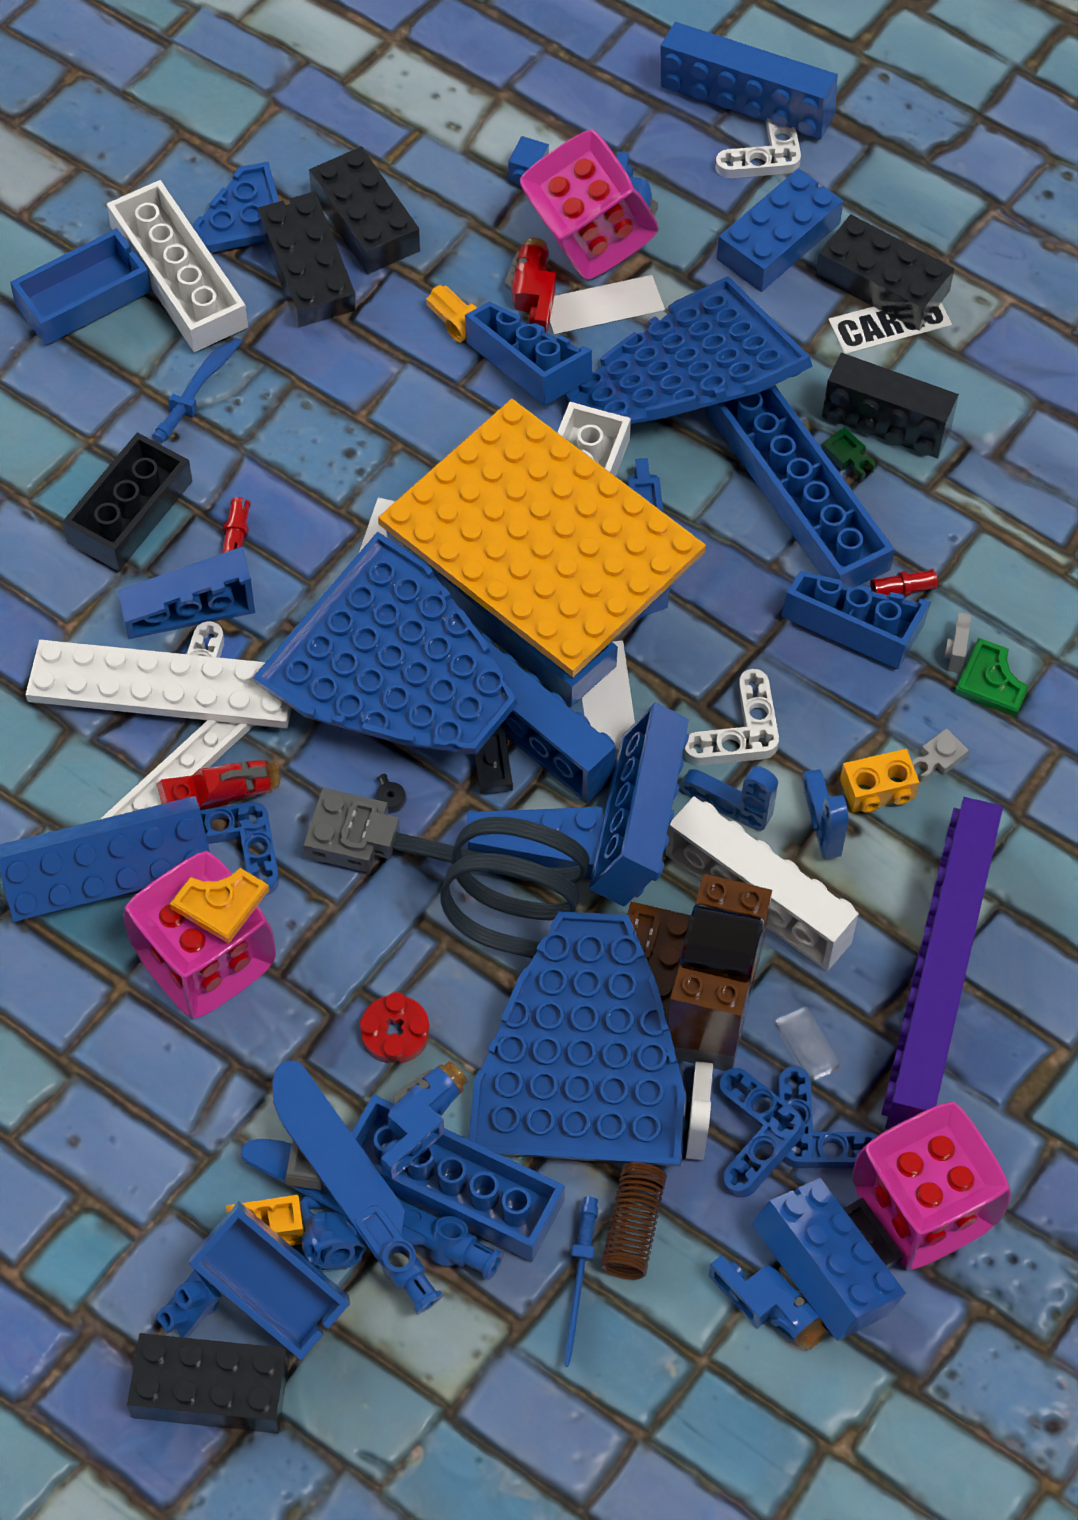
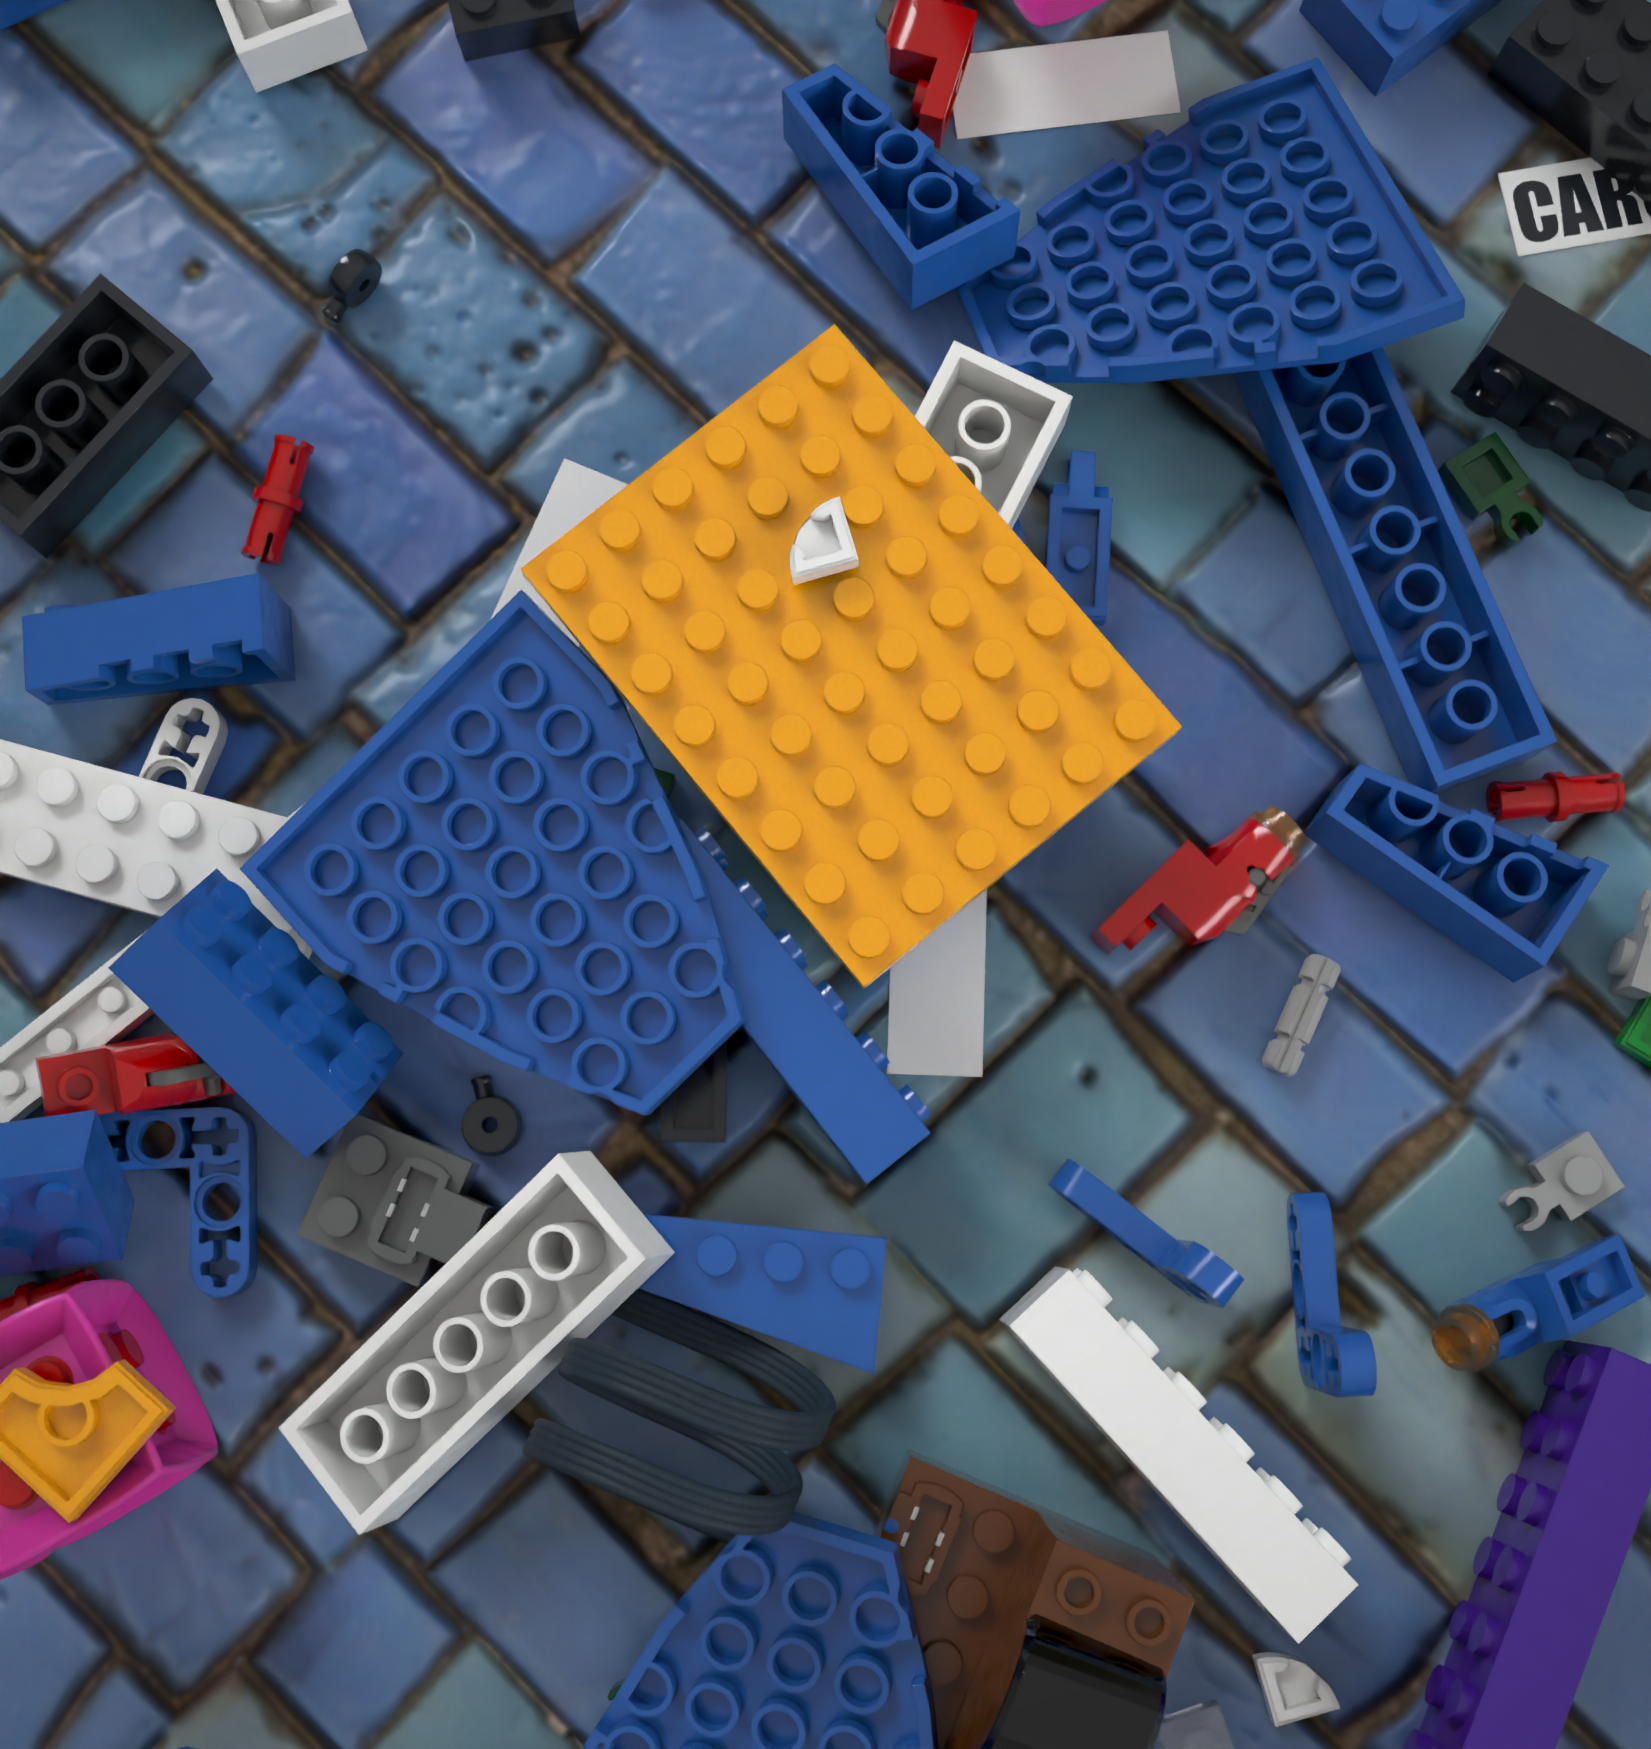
camera: 10 degrees right, 20 degrees up
blue sword [152,339,242,444] -> none
red plate [360,992,430,1063] -> none
light orange piece [426,285,477,343] -> none
blue brick [589,702,689,907] -> none
white beam [683,669,779,766] -> none
light orange brick [840,748,919,813] -> none
none -> blue piece [108,868,404,1159]
none -> white brick [279,1151,675,1535]
none -> black piece [322,249,382,323]
none -> white tile [790,496,859,585]
none -> red plate [1090,805,1306,954]
none -> white tile [1252,1652,1340,1727]
none -> light grey axle [1262,953,1341,1077]
none -> blue plate [1432,1234,1645,1372]

